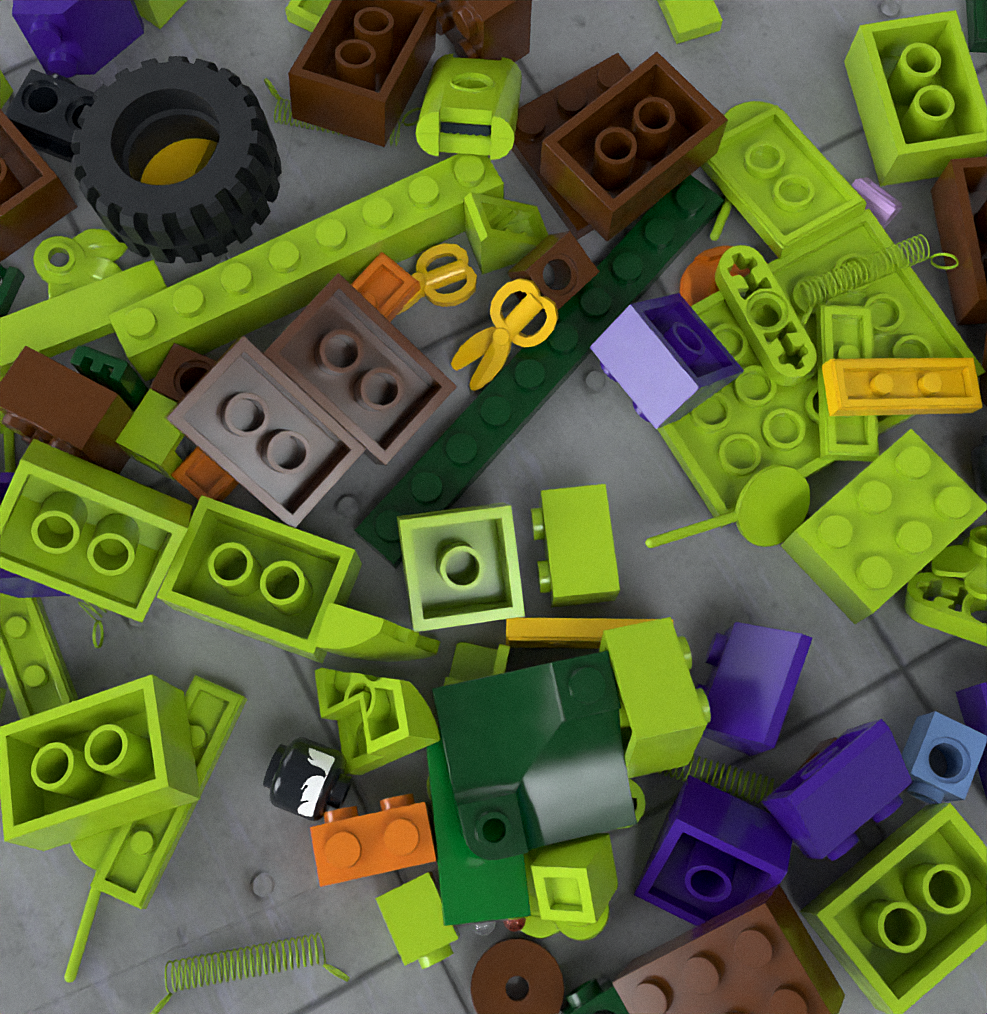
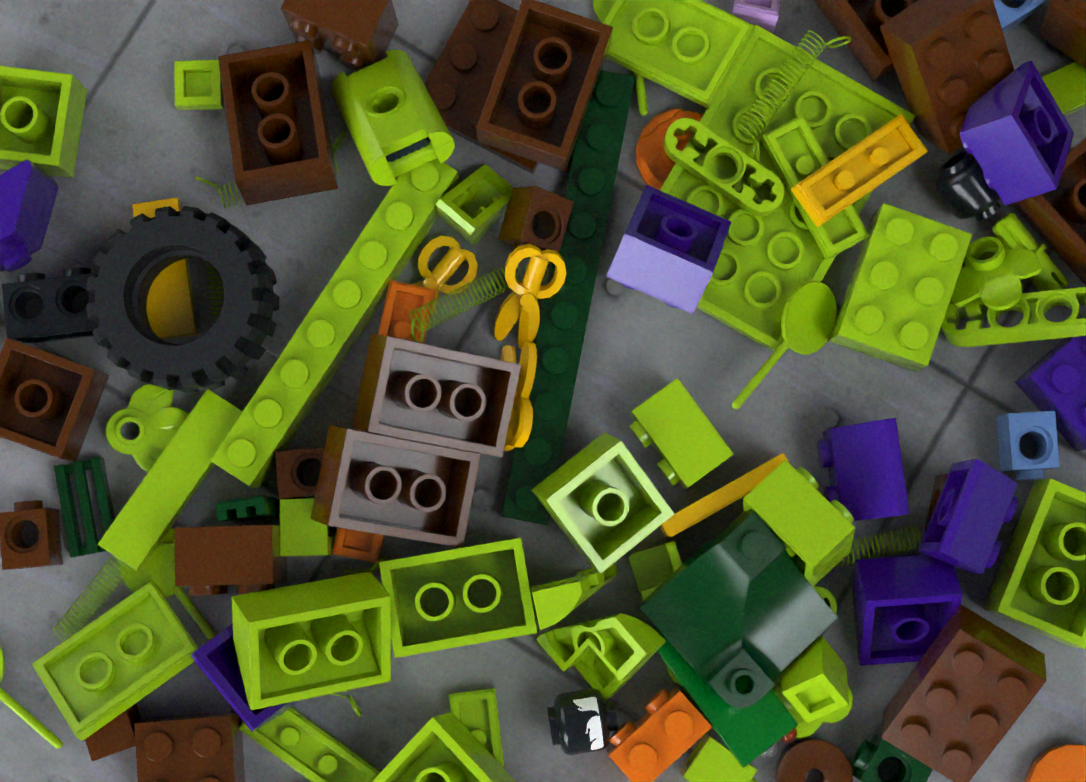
camera: 30 degrees left, 10 degrees up
none -> lime piece [410,262,549,343]
none -> yellow piece [500,341,537,452]

